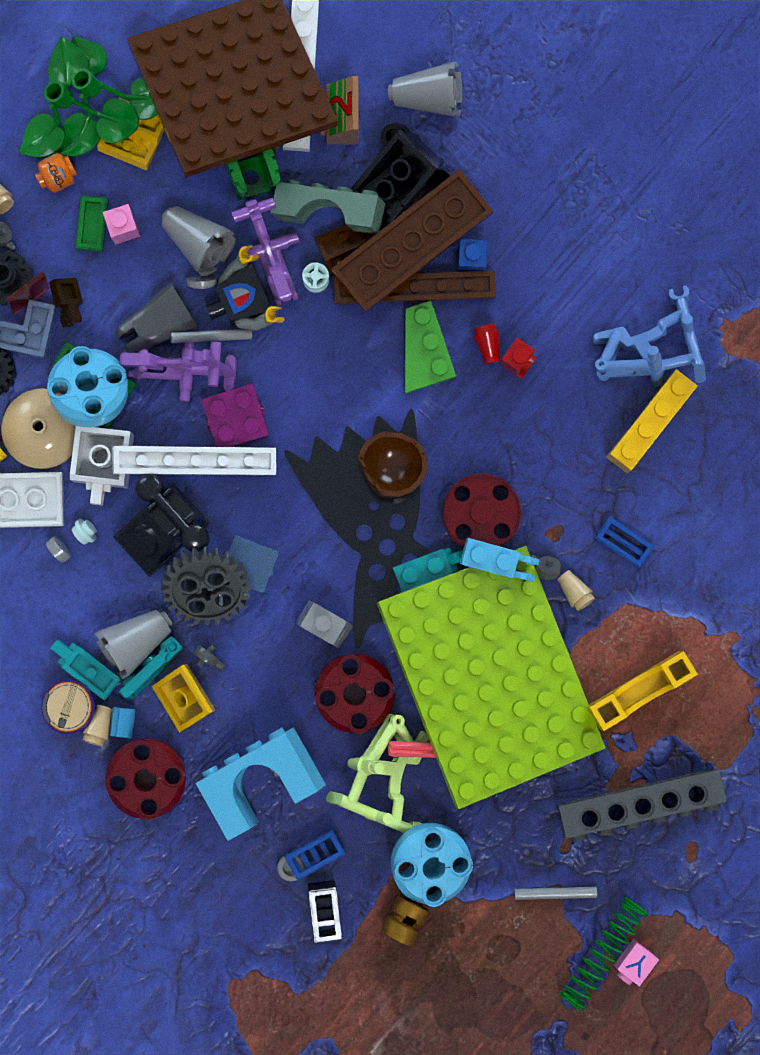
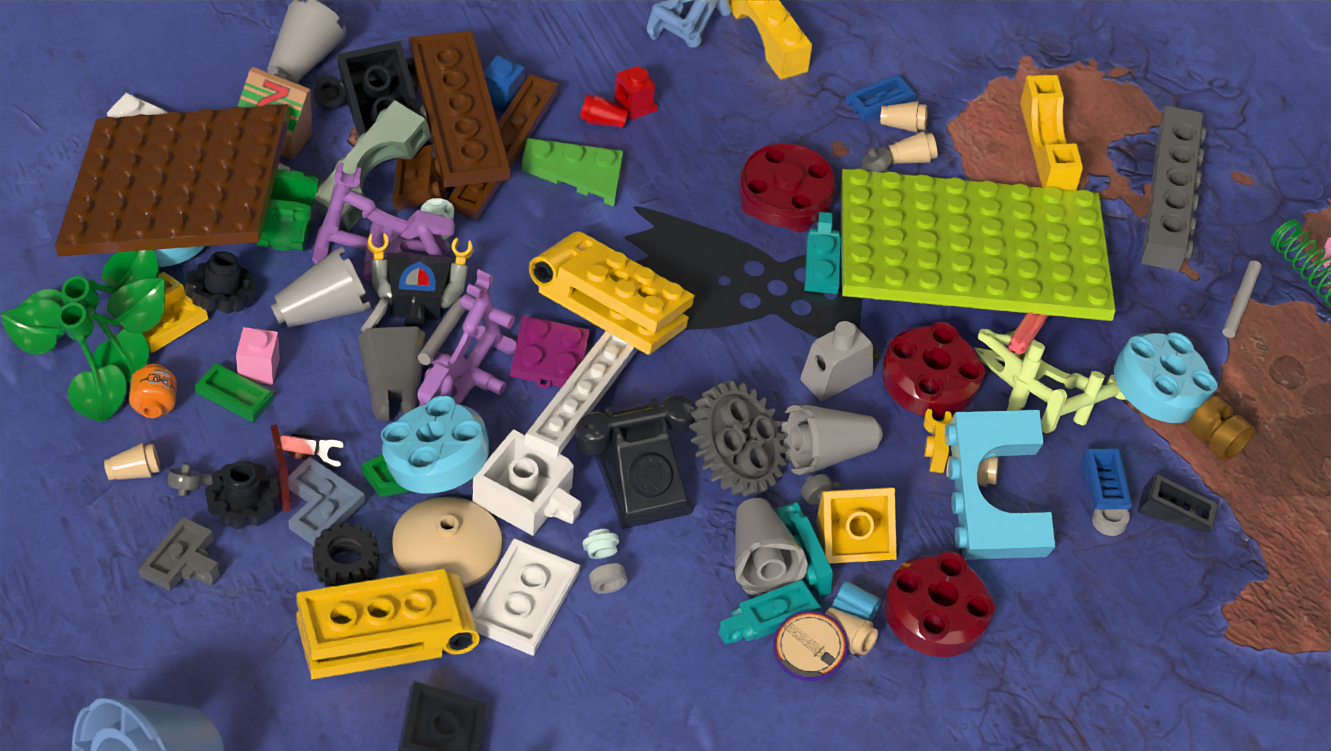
camera: 65 degrees left, 35 degrees down
reddish brown cylinder [358,431,428,499] -> none
medium azure hinge [460,538,540,582] -> none
none -> black plant [185,251,256,314]
none -> yellow hinge [529,232,695,355]
none -> light grey cone [780,404,882,475]
none -> tan cone [881,101,927,133]
none -> yellow plate [923,409,952,473]

